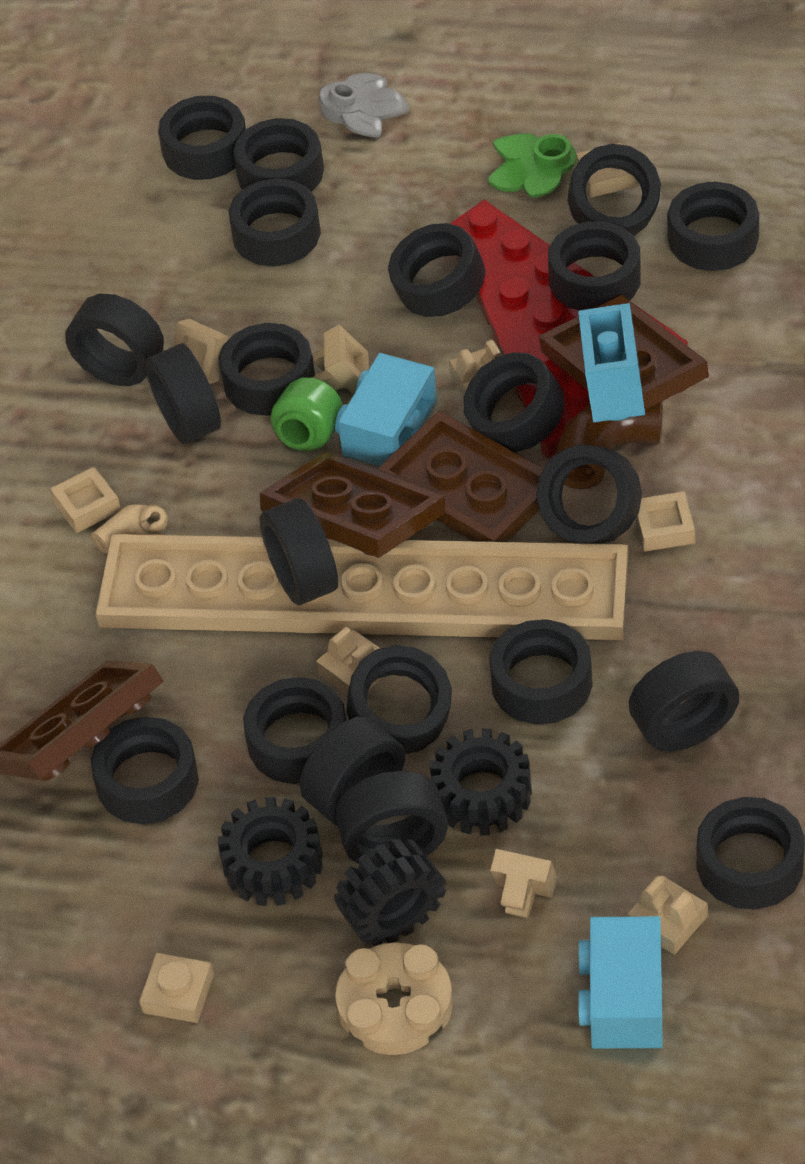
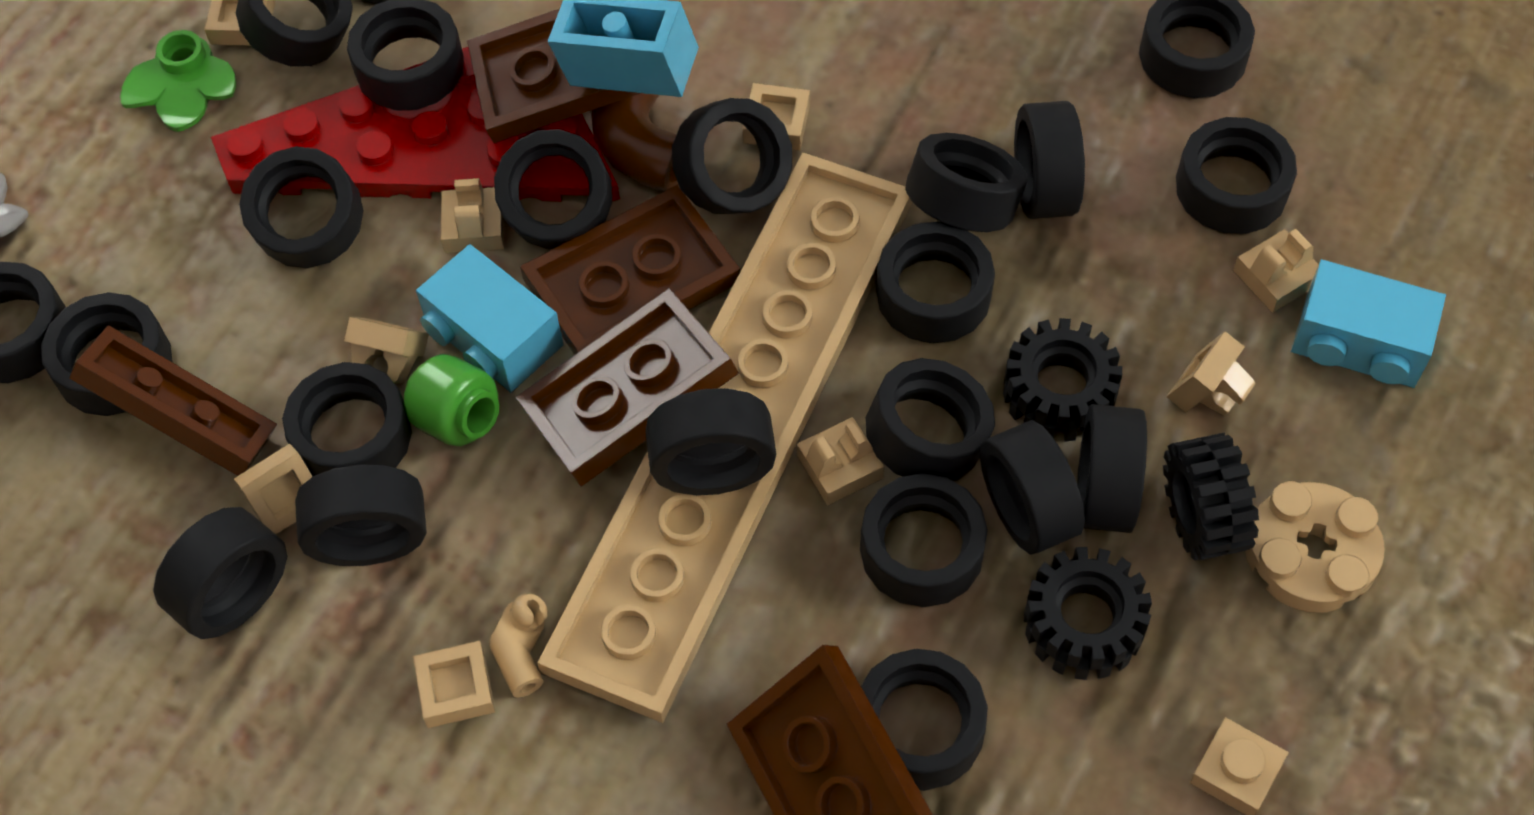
camera: 75 degrees left, 10 degrees up
none -> reddish brown plate [69,325,277,476]
none -> black tyre [905,132,1027,232]

